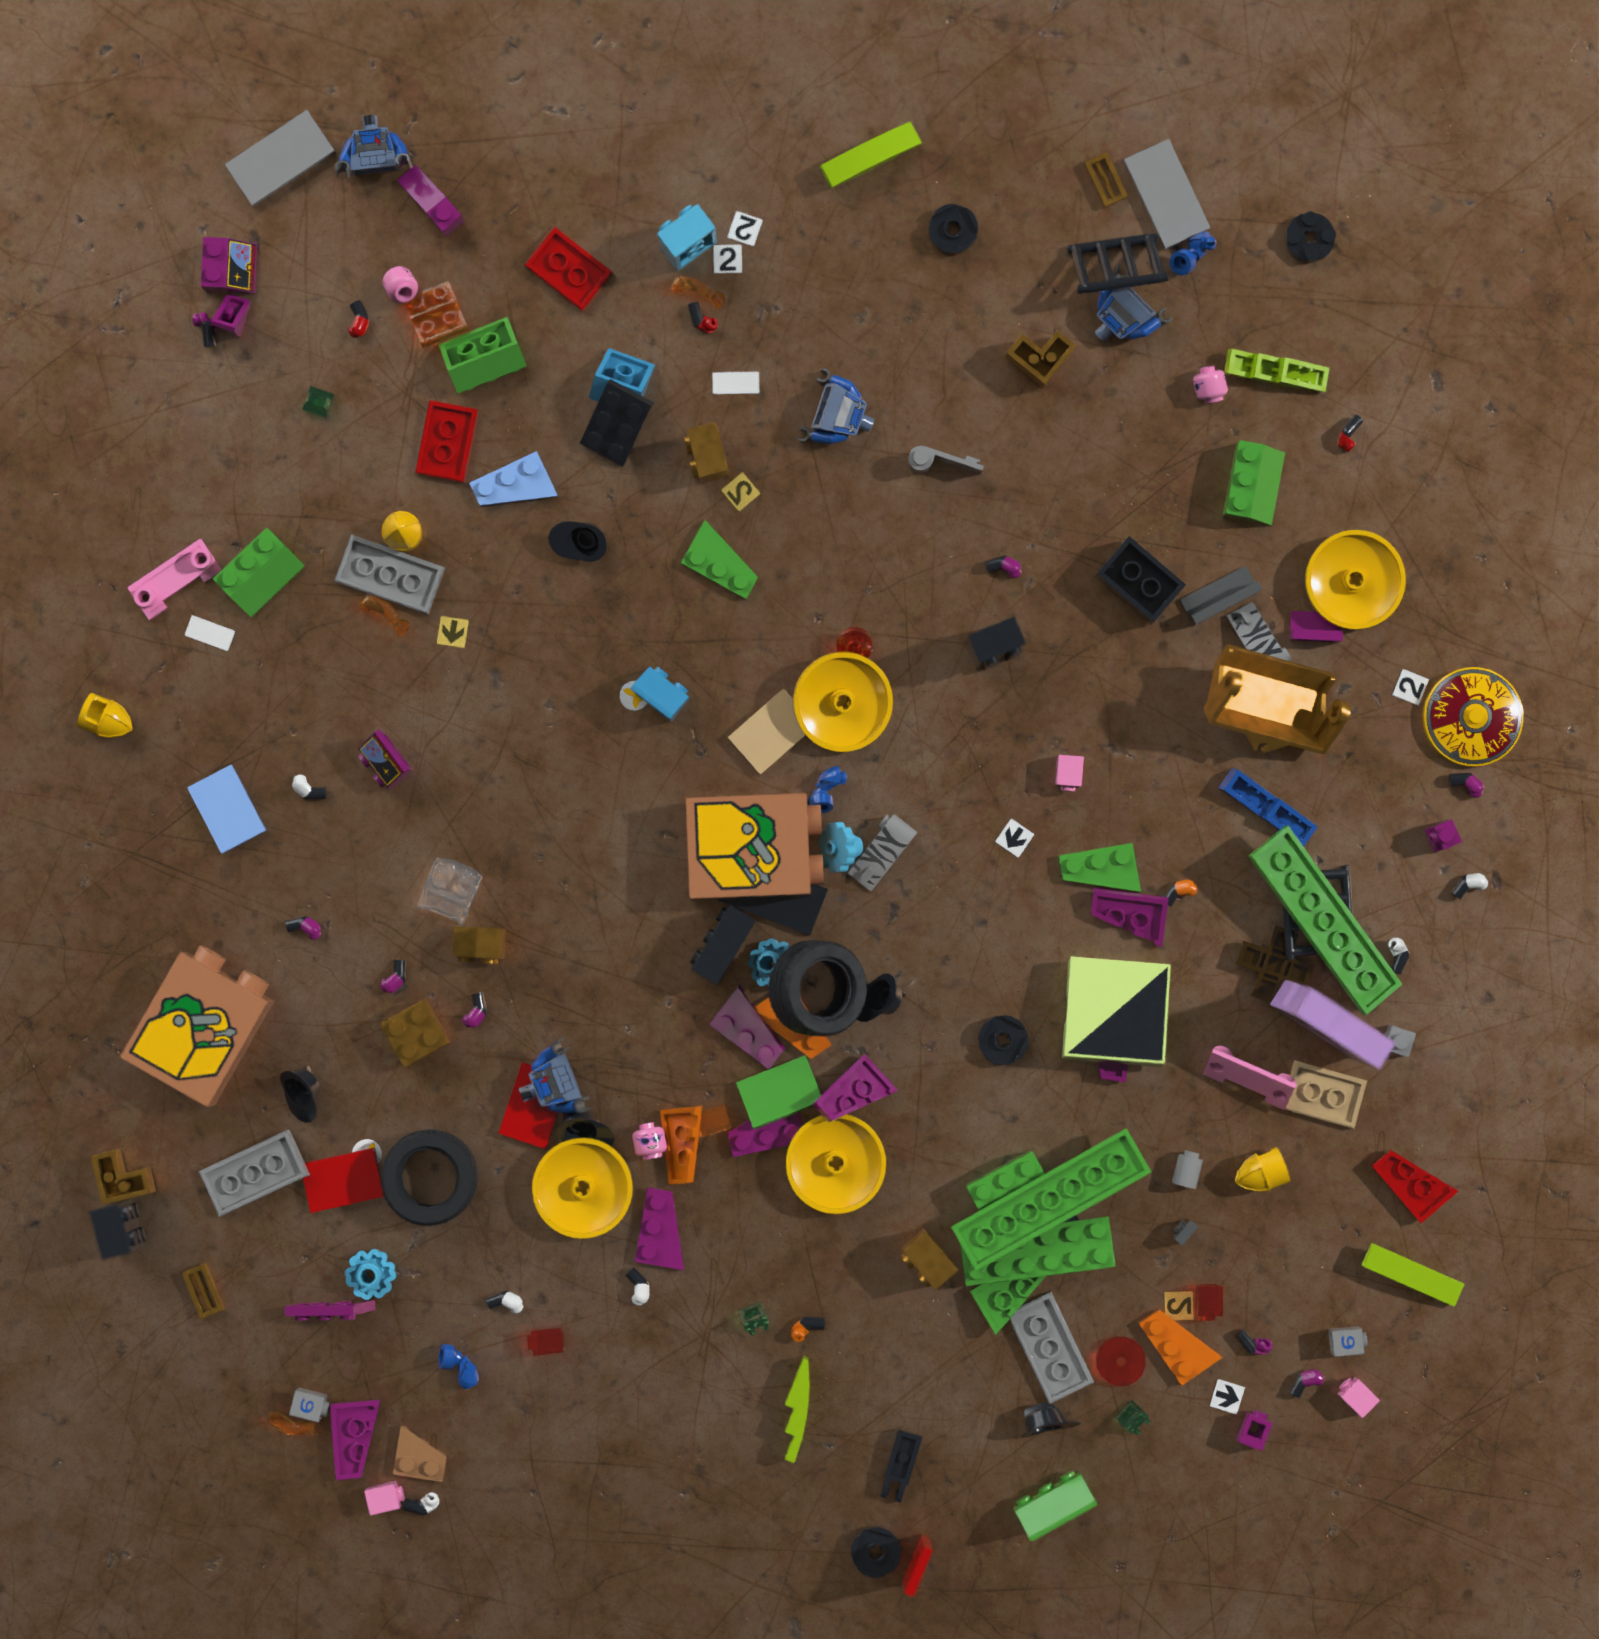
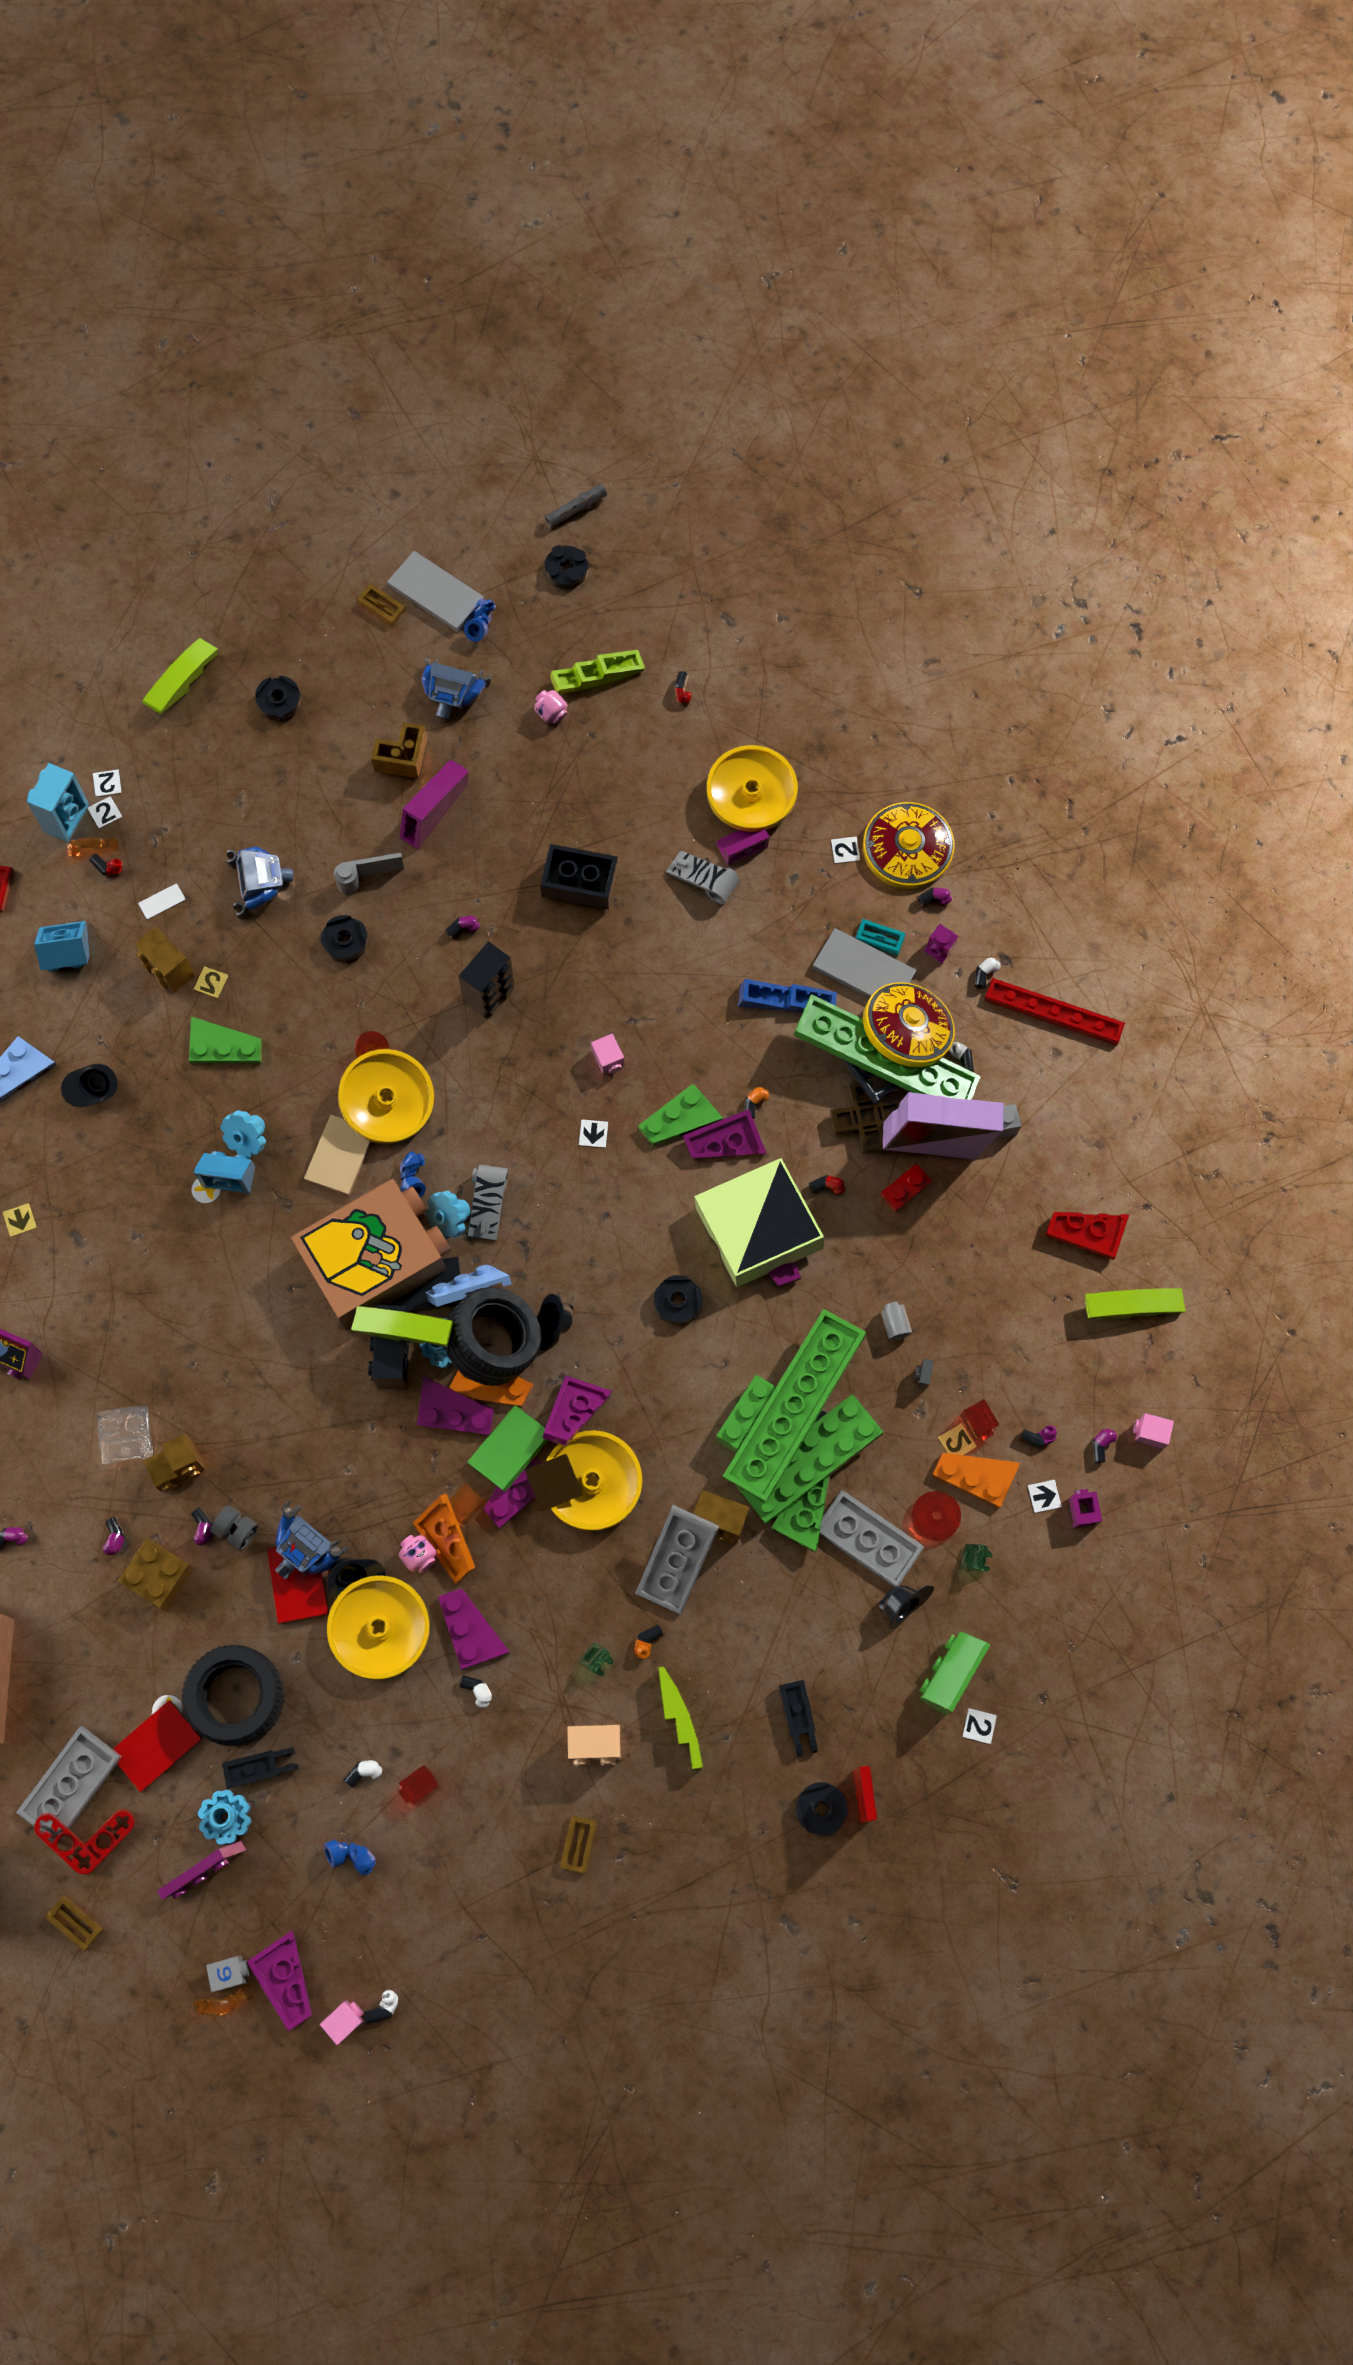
camera: 30 degrees left, 15 degrees down
black piece [280,1065,320,1123] -> none
medium nougat wing [393,1425,447,1482] -> none
black plate [580,379,654,467] -> none
black bar [1067,233,1169,294] -> none
dark grey panel [1181,566,1262,626] -> none
pearl gold piece [1203,644,1351,755] -> none
bright pink brick [1203,1046,1296,1110] -> none
bright green slope [1222,440,1285,526] -> none
yellow helmet [1235,1147,1290,1192] -> none
tan tile [1285,1060,1367,1129] -> none
light grey brick [1328,1326,1368,1357] -> none
none -> red beam [34,1809,134,1874]
none -> dark grey wheel [210,1505,259,1551]
none -> medium azure plant [220,1110,266,1158]
none -> black hinge [222,1747,298,1789]
none -> black plate [321,915,368,962]
none -> lime slope [351,1306,453,1347]
none -> magenta slope [399,760,469,849]
none -> light blue wing [425,1265,512,1307]
none -> dark brown sticker [525,1454,582,1511]
none -> flat silver pin [544,483,607,528]
none -> pearl gold tile [560,1815,597,1874]
none -> light nougat piece [568,1725,621,1766]
none -> light grey tile [635,1505,719,1615]
none -> arm [809,1175,845,1195]
none -> light grey tile [813,928,917,998]
none -> teal tile [855,919,906,956]
none -> dish [863,982,955,1067]
none -> red plate [880,1163,932,1213]
none -> white sticker [962,1708,997,1744]
none -> red tile [984,978,1125,1046]

